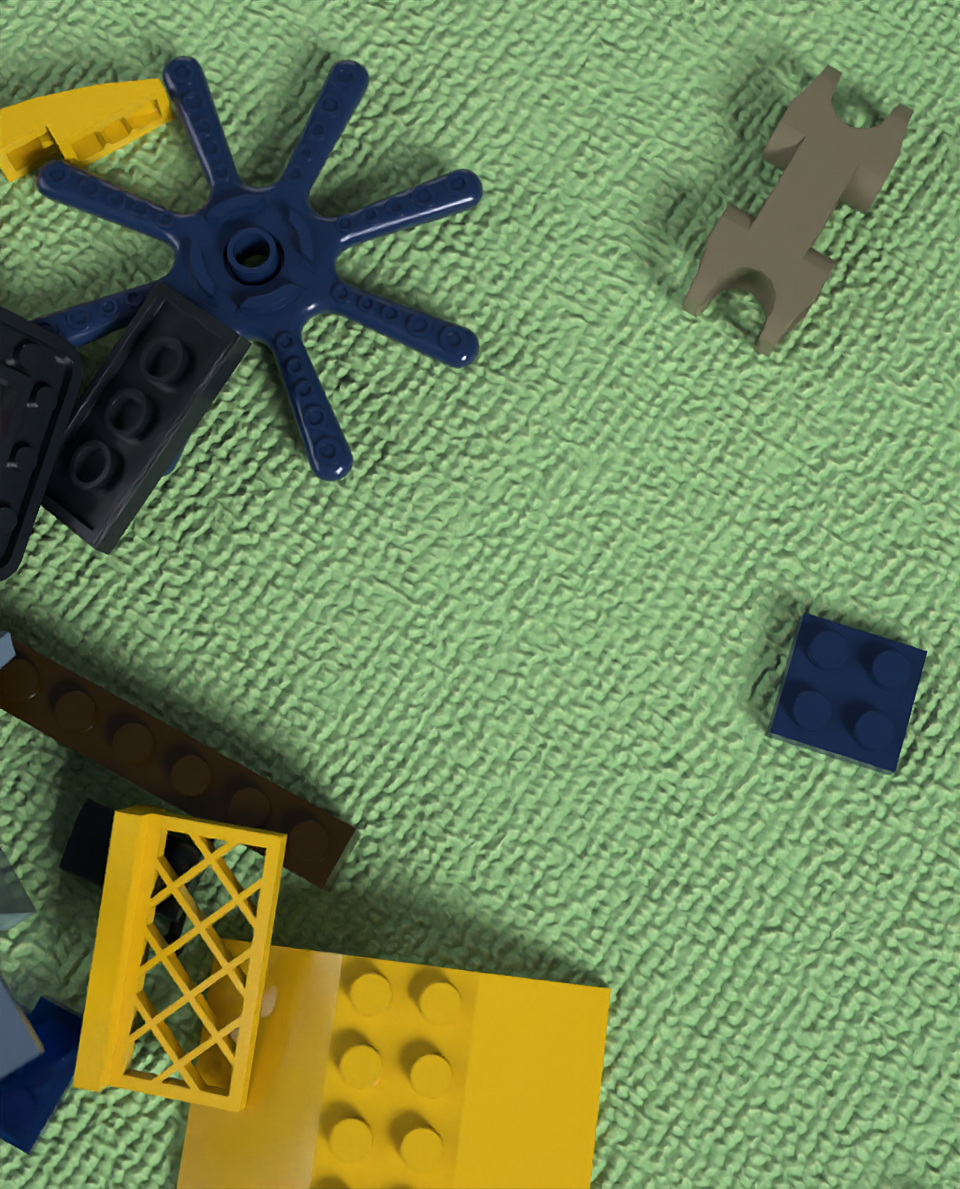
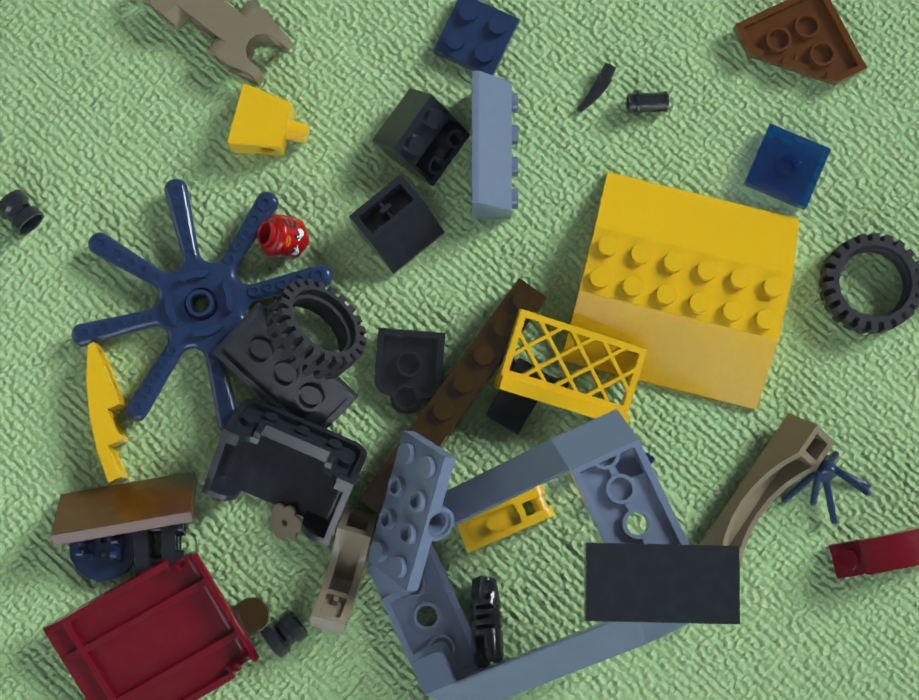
camera: 80 degrees left, 5 degrees up
none -> yellow torso [227,84,310,156]
none -> red head [257,214,309,260]
none -> black tyre [265,279,367,380]
none -> black slope [349,174,445,275]
none -> black slope [372,88,471,186]
none -> black plate [374,328,446,414]
none -> sand blue slope [471,71,518,219]
none -> black helmet [577,62,617,112]
none -> black pin [626,90,669,116]

